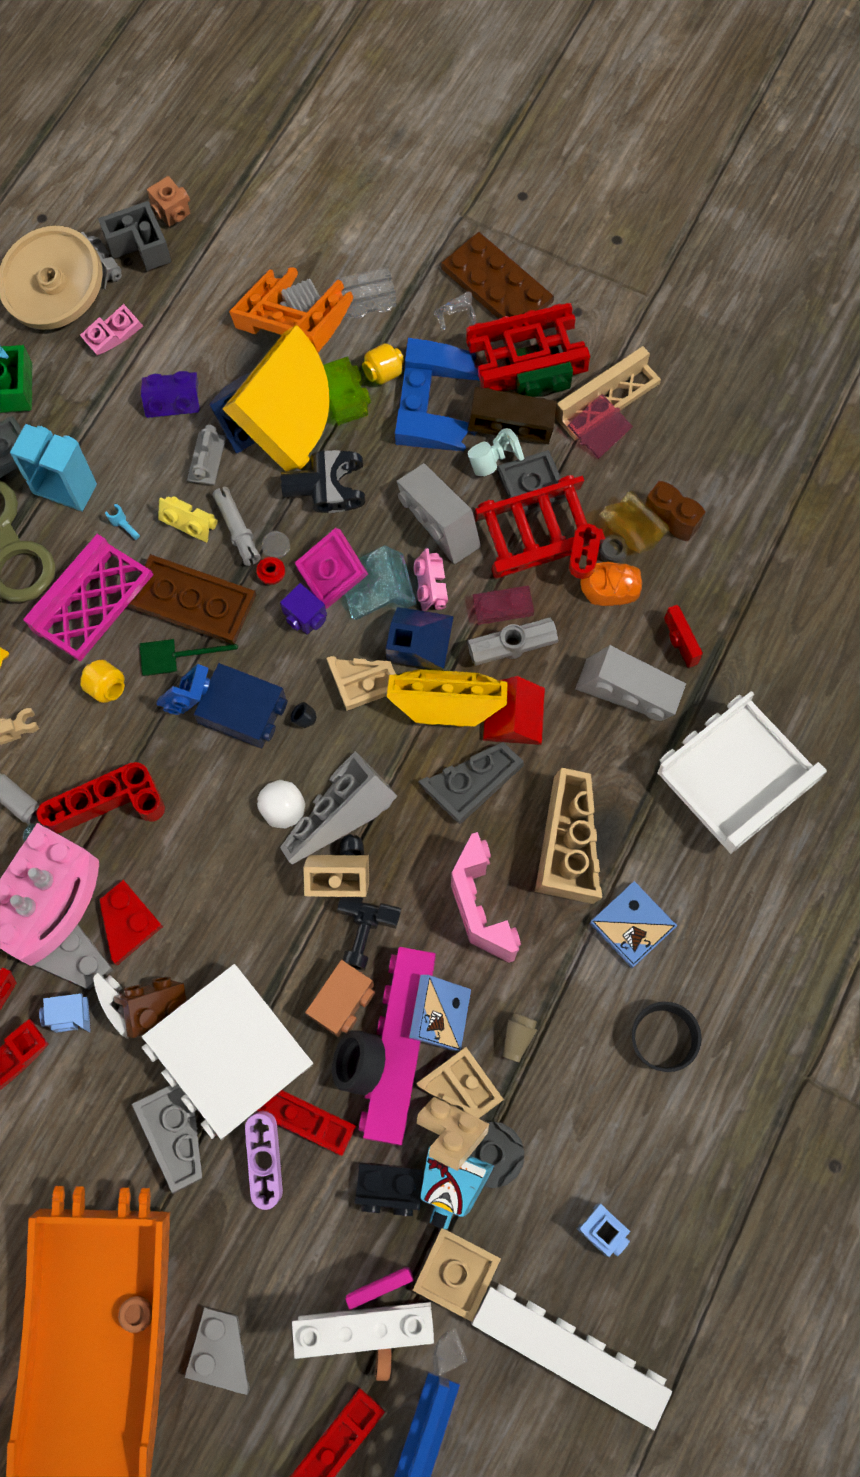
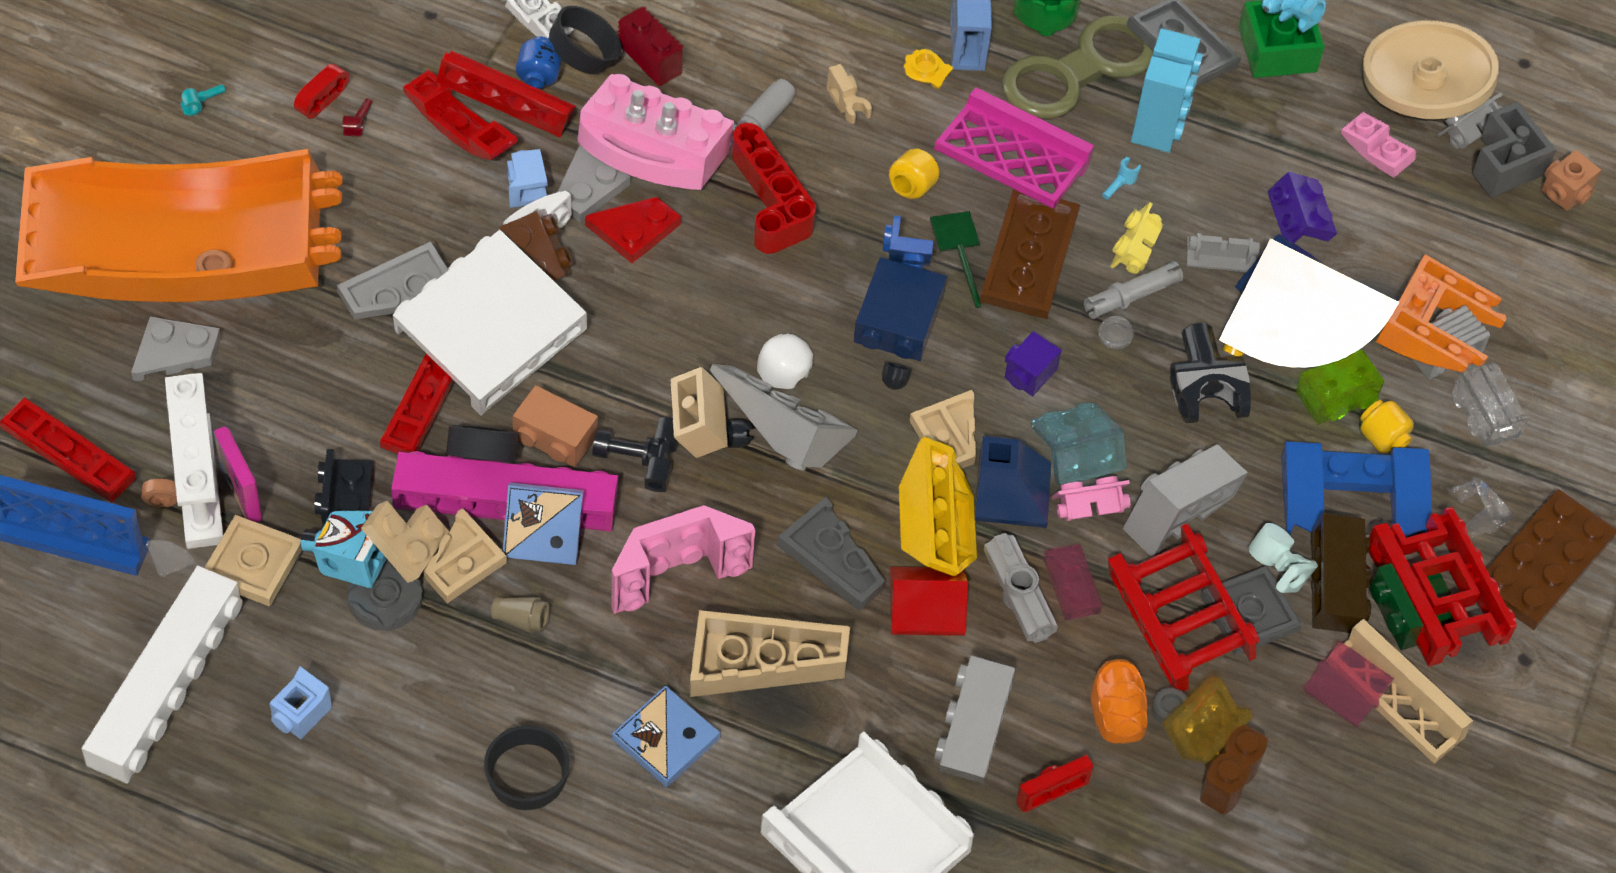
camera: 80 degrees right, 15 degrees down
lavender beam [245,1111,283,1210] -> none
red plate [257,557,285,585] -> none
dark pink tile [295,528,368,609] -> none
red beam [569,524,601,579] -> none

